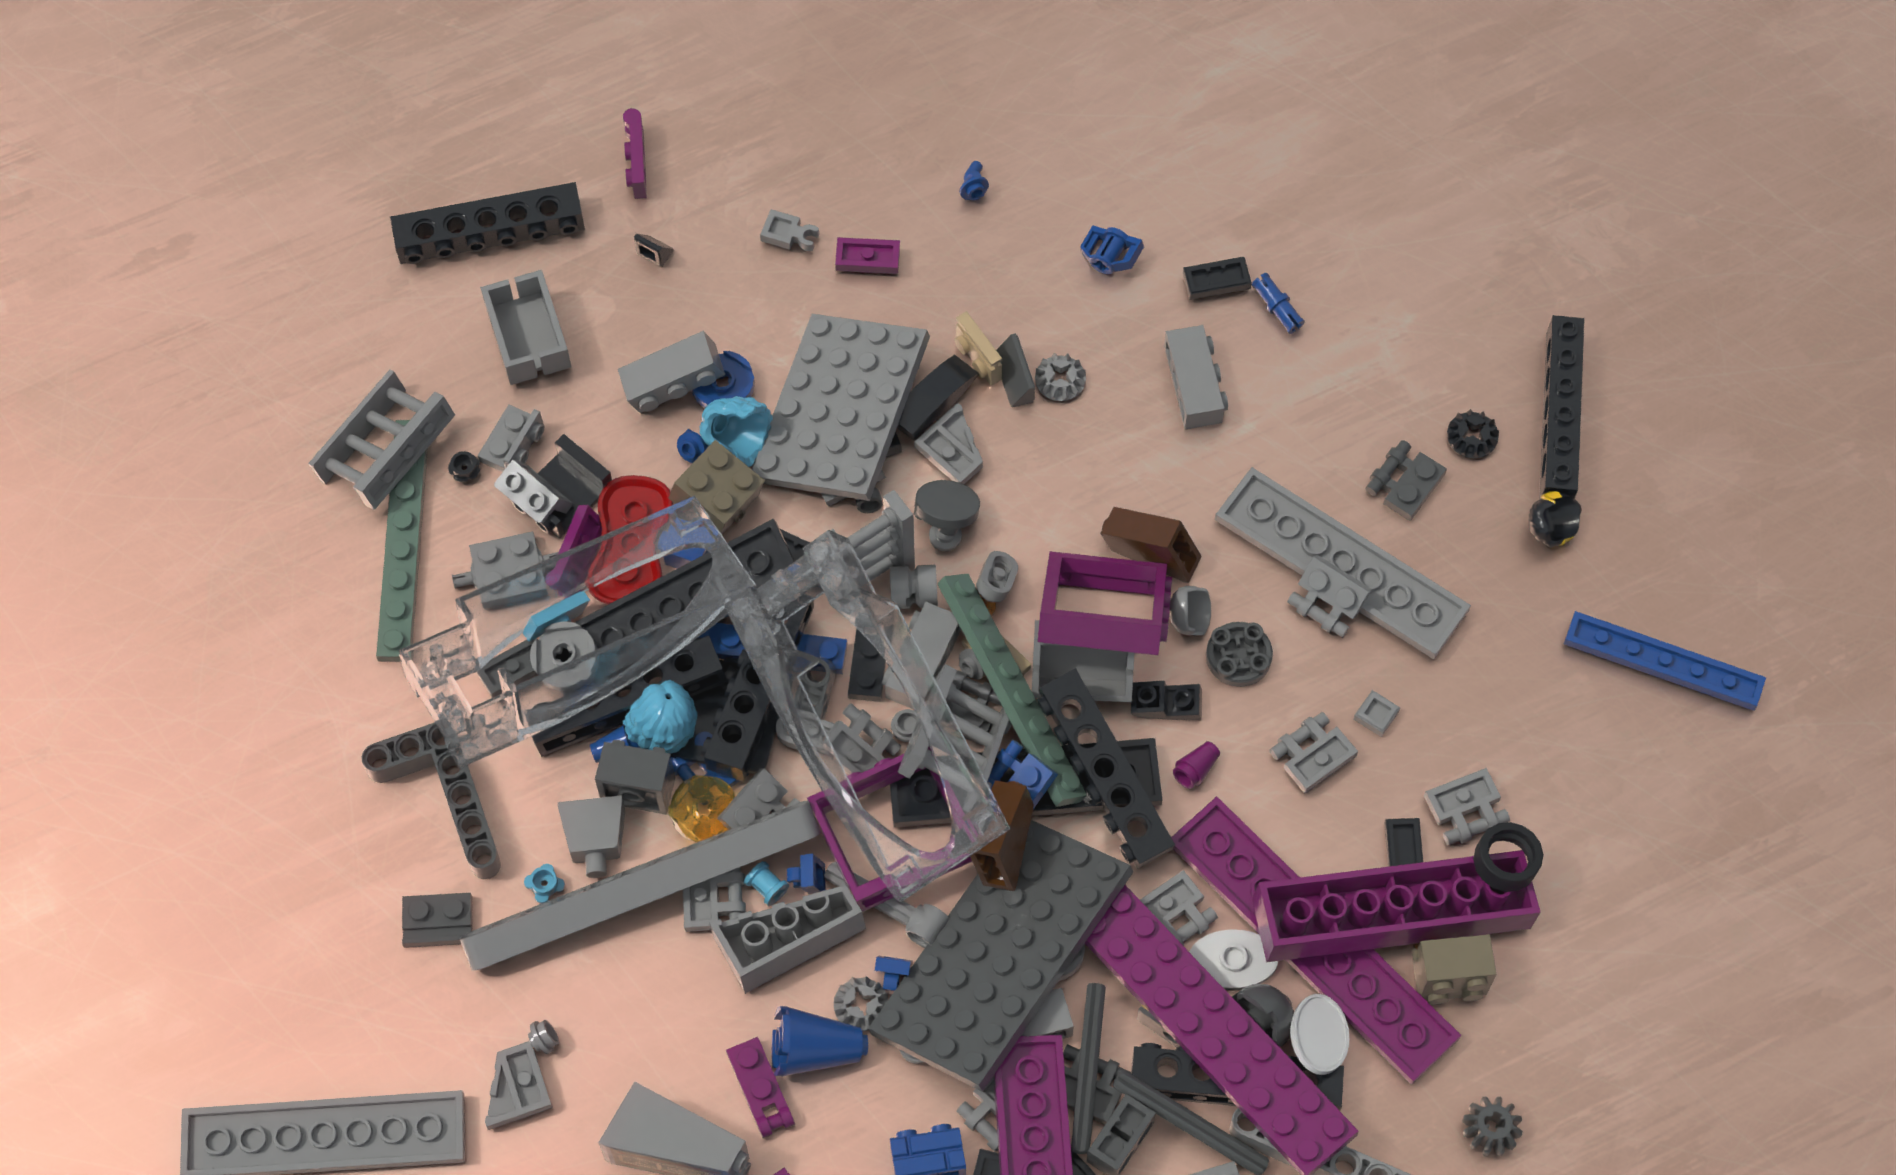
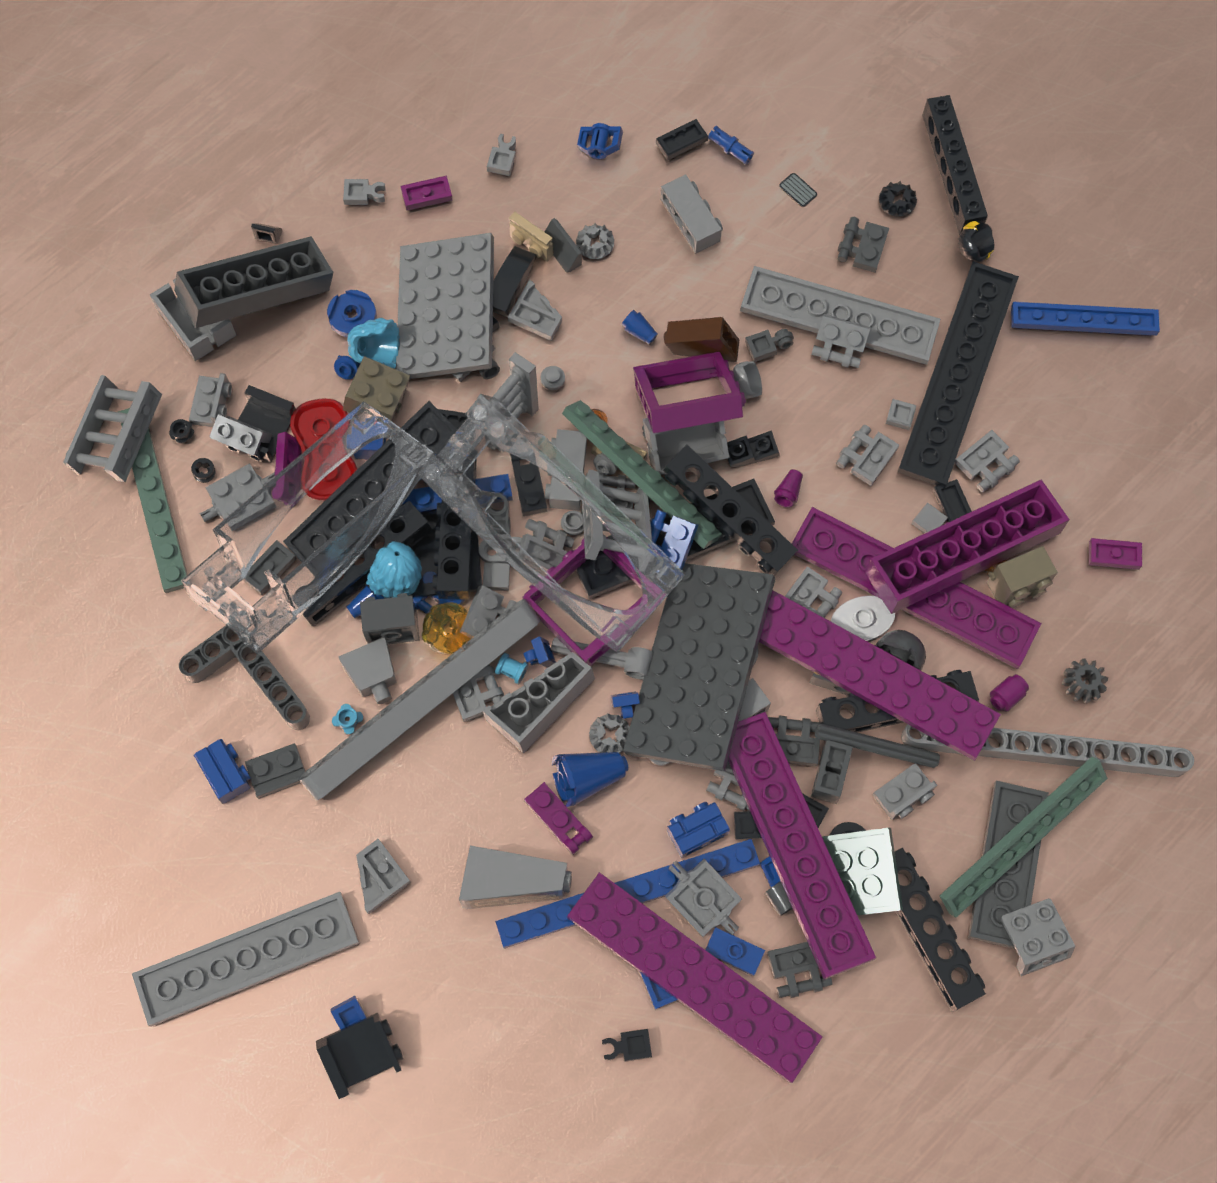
camera: 20 degrees left, 5 degrees up
black brick [390,182,585,264] -> none
medium azure plate [523,591,590,642] -> none
light grey plate [528,1020,559,1054] -> none
light grey plate [530,621,598,689] -> none
light grey brick [618,331,725,413] -> none
magenta plate [623,108,647,199] -> none
light grey wheel [889,565,938,609] -> none
dark grey tile [914,480,980,535] -> none
blue plate [959,161,989,200] -> none
reddish brown slope [967,780,1034,891] -> none
light grey plate [976,551,1018,602] -> none
dark grey axle [1071,983,1106,1154] -> none
dark grey tile [1206,622,1273,687] -> none
white piece [1290,994,1350,1075] -> none
black tyre [1473,822,1544,892] -> none
none -> dark grey brick [174,236,334,328]
none -> black bush [191,458,216,483]
none -> blue brick [194,739,251,804]
none -> light grey tile [483,563,510,591]
none -> light grey plate [487,134,516,176]
none -> blue cone [621,310,658,345]
none -> dark grey plate [745,329,794,362]
none -> sticker [779,173,817,206]
none -> black plate [898,261,1019,487]
none -> light grey tile [911,503,948,533]
none -> magenta brick [990,674,1029,712]
none -> magenta plate [1089,538,1142,570]

